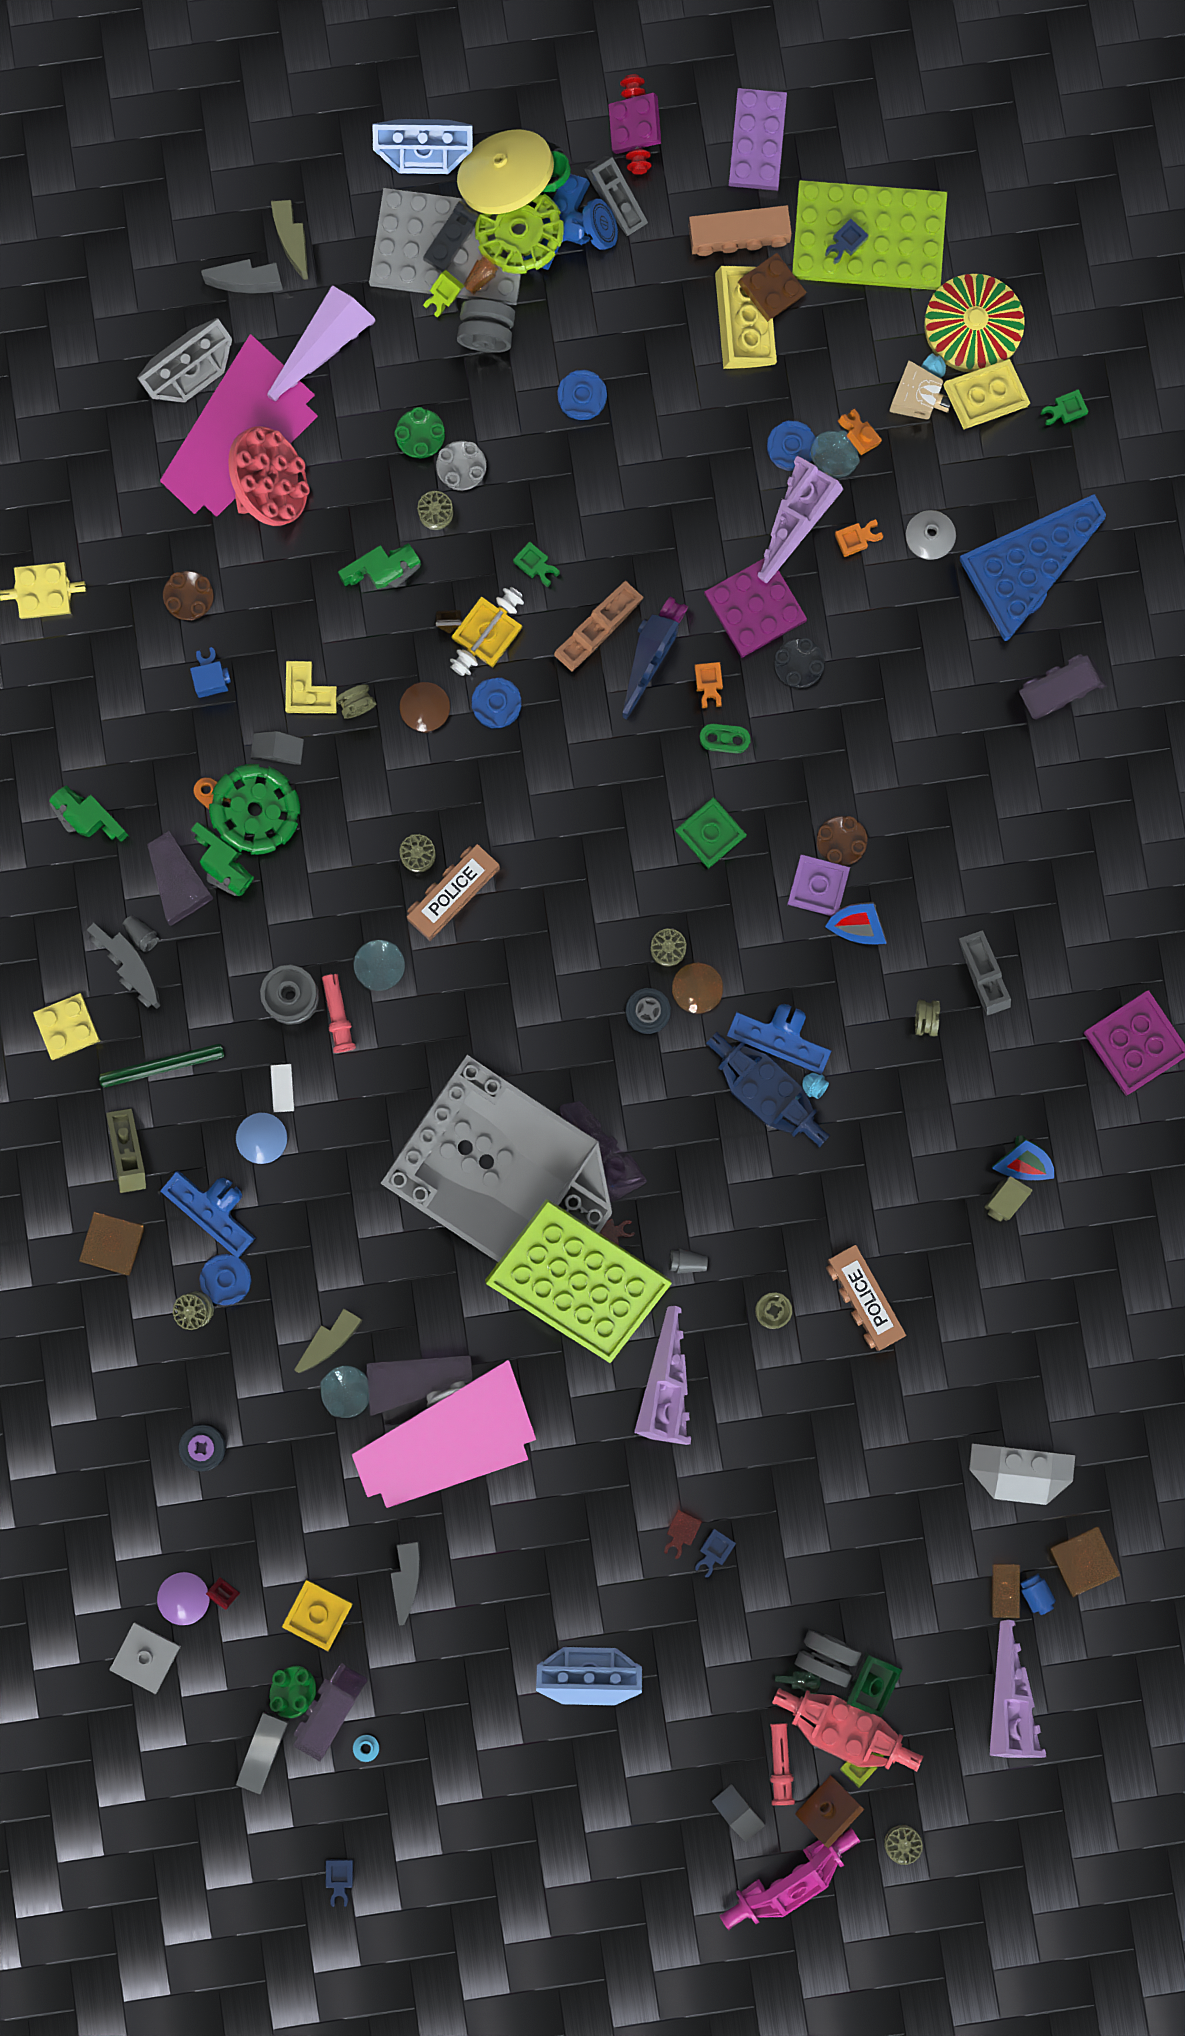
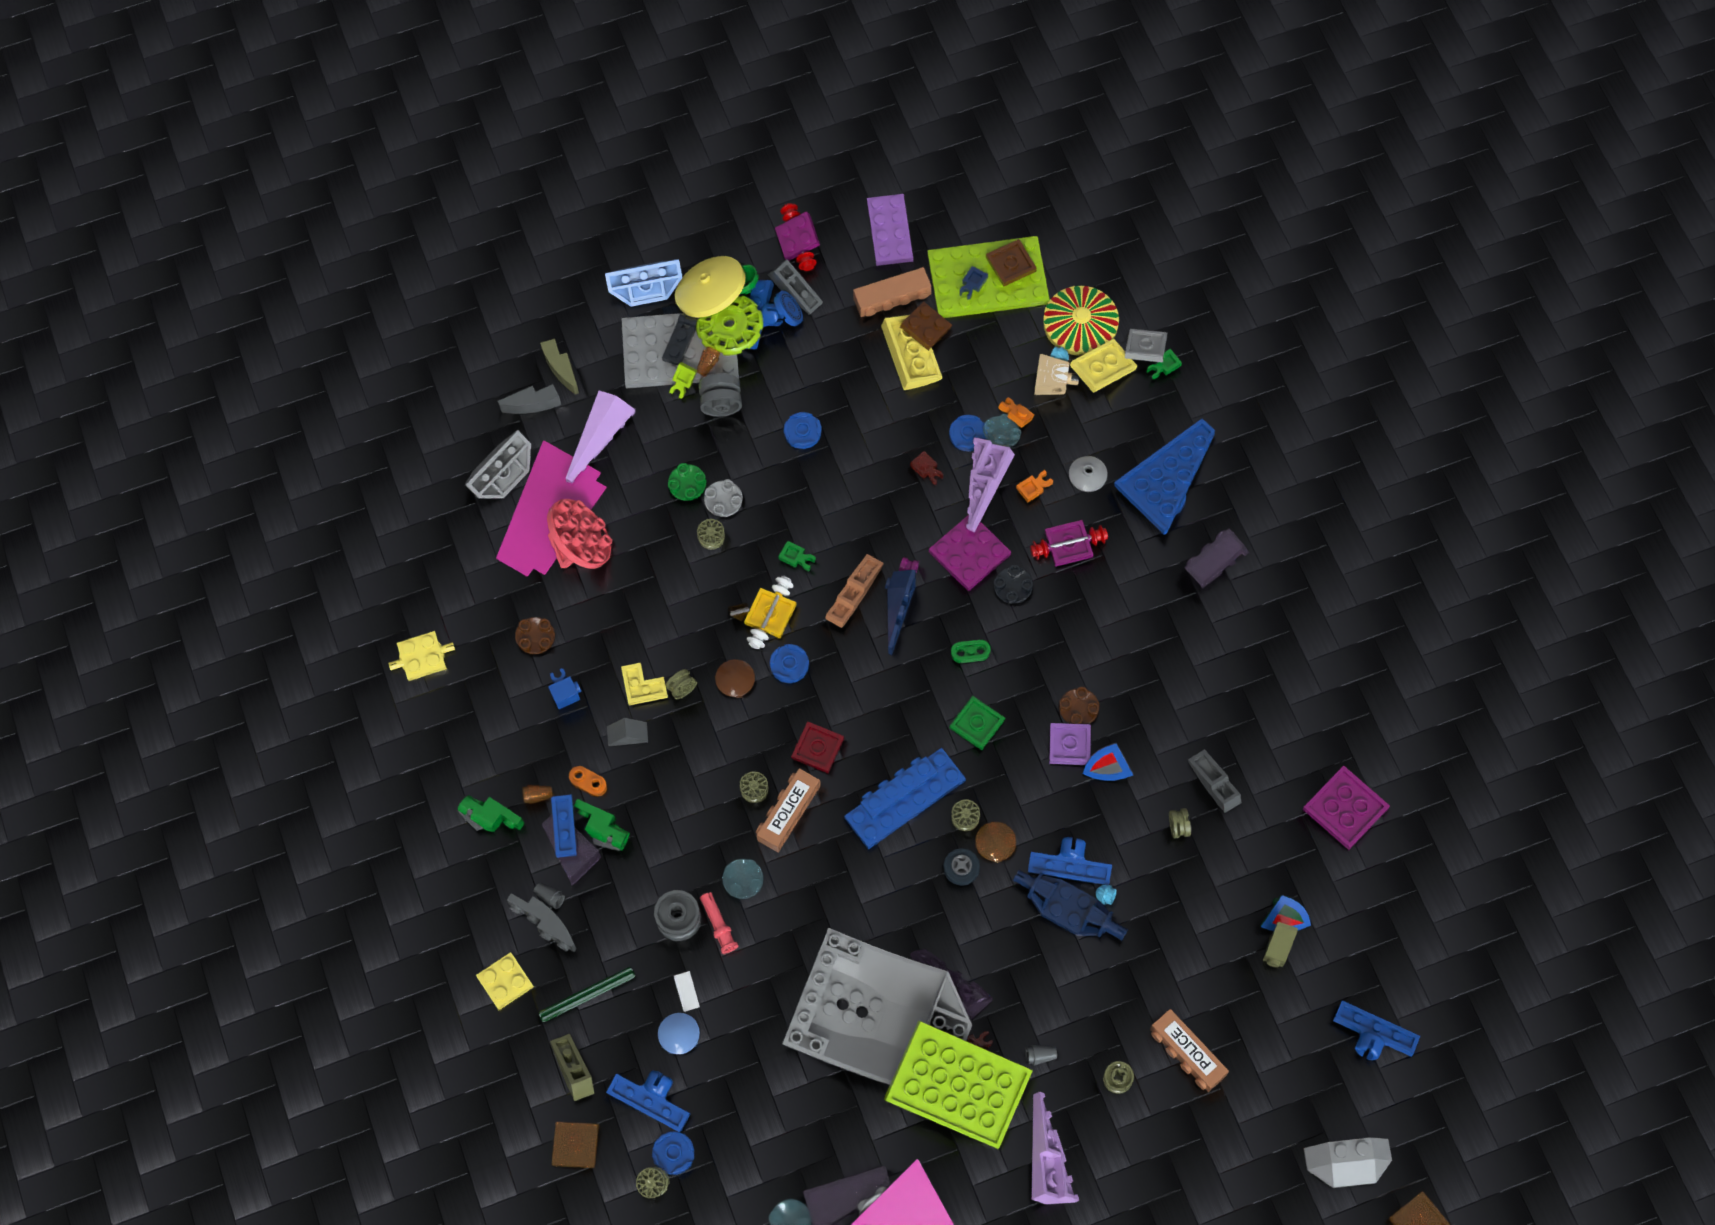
camera: 10 degrees left, 15 degrees down
green plate [209,764,300,855] -> none
olive slope [295,1309,363,1373] -> none
green plate [338,543,421,589] -> none
orange plate [695,662,723,708] -> none
none -> clear orange cone [523,785,553,804]
none -> blue plate [551,795,577,858]
none -> dark red plate [791,721,844,774]
none -> blue plate [844,748,966,850]
none -> clear red plate [910,451,943,485]
none -> reddish brown plate [986,239,1037,287]
none -> magenta plate [1030,520,1108,567]
none -> light grey plate [1125,329,1167,362]
none -> blue plate [1333,1001,1420,1060]

